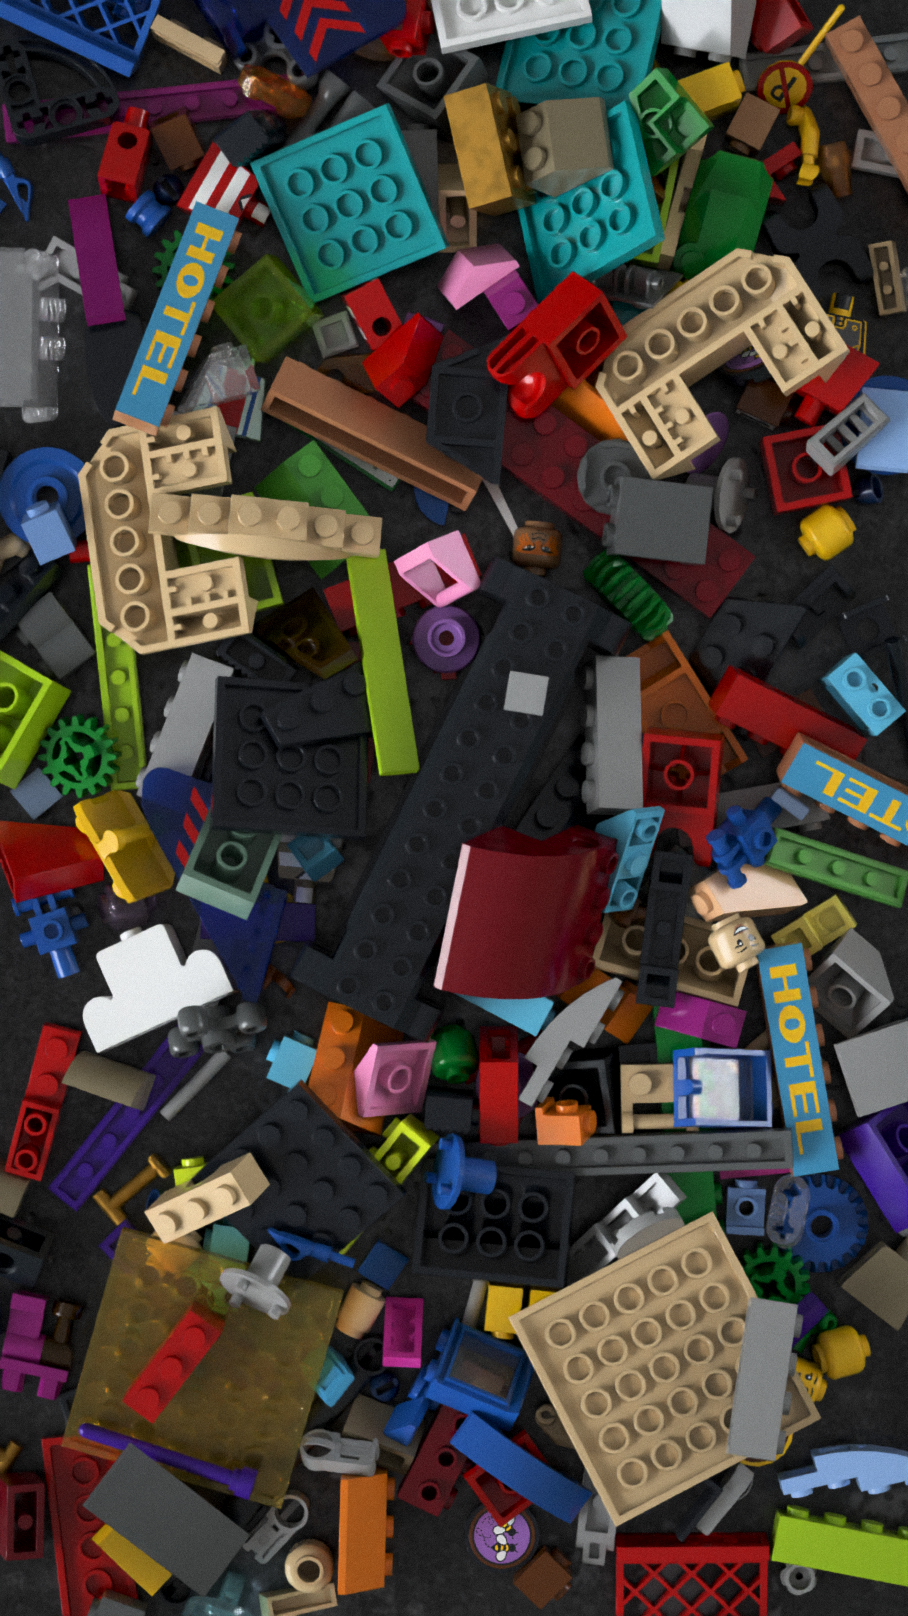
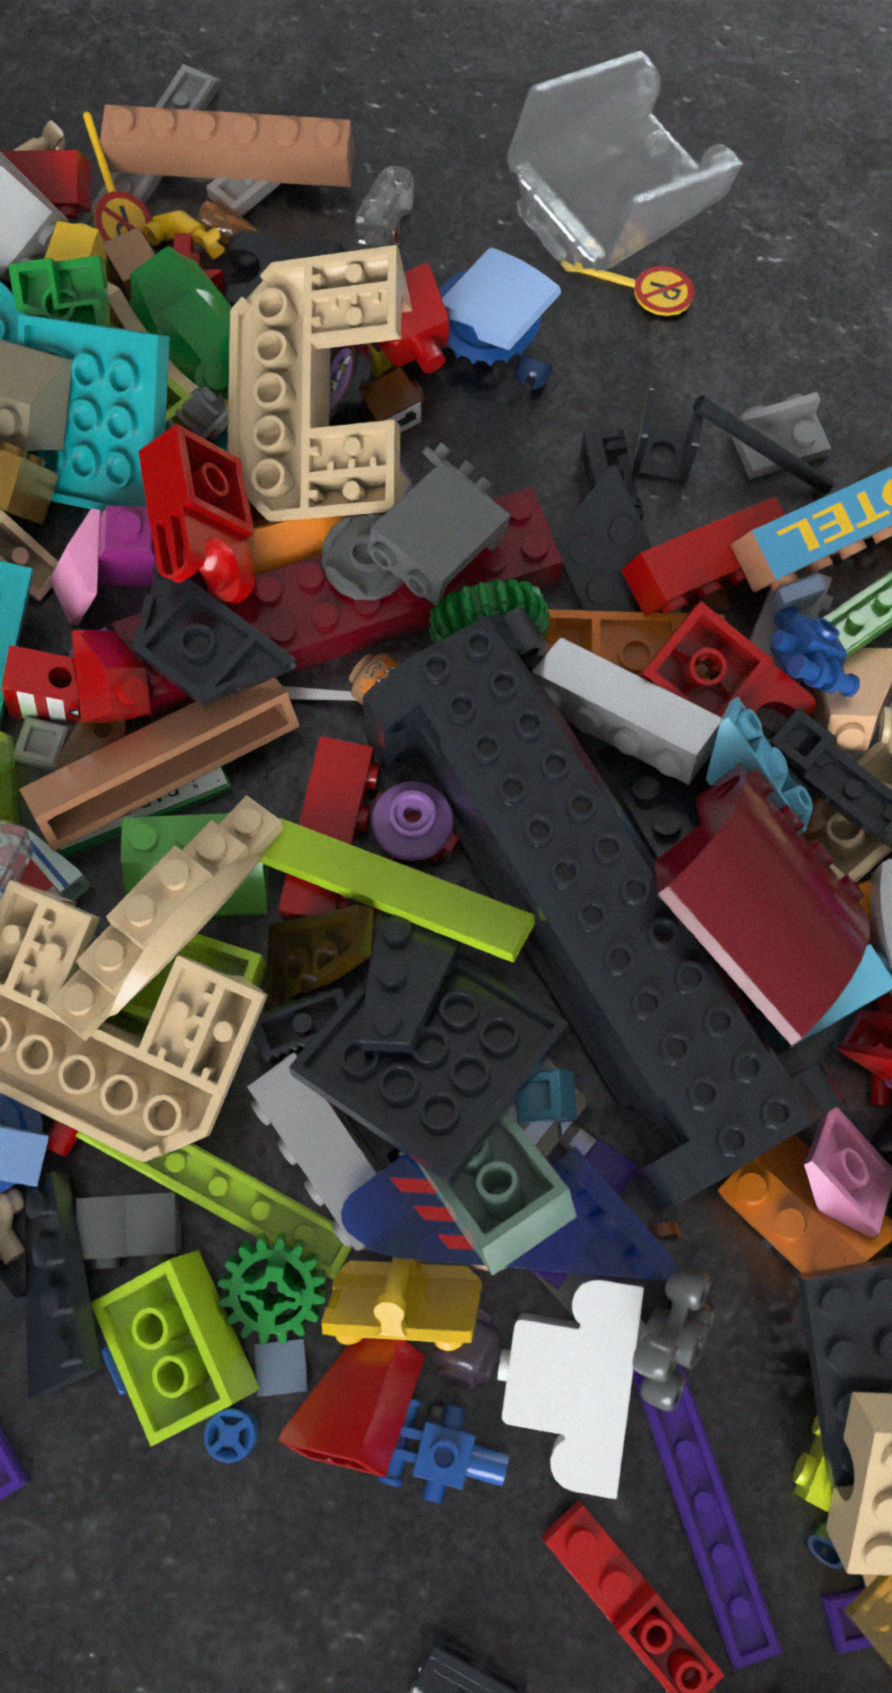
camera: 60 degrees left, 15 degrees down
dark tan brick [62,1050,156,1111] -> none
pearl gold piece [92,1153,171,1226] -> none
light grey piece [160,1051,232,1122] -> none
medium azure brick [266,1031,317,1088] -> none
bright pink tile [394,530,481,608] -> none
blue tile [414,486,449,527] -> none
green head [431,1025,479,1084] -> none
light grey tile [504,671,549,716] -> none
red brick [759,424,853,516] -> none
yellow head [798,504,856,561] -> none
light grey slope [806,393,890,476] -> none
medium azure window [817,652,906,737] -> none
tan piece [868,240,907,316] -> none

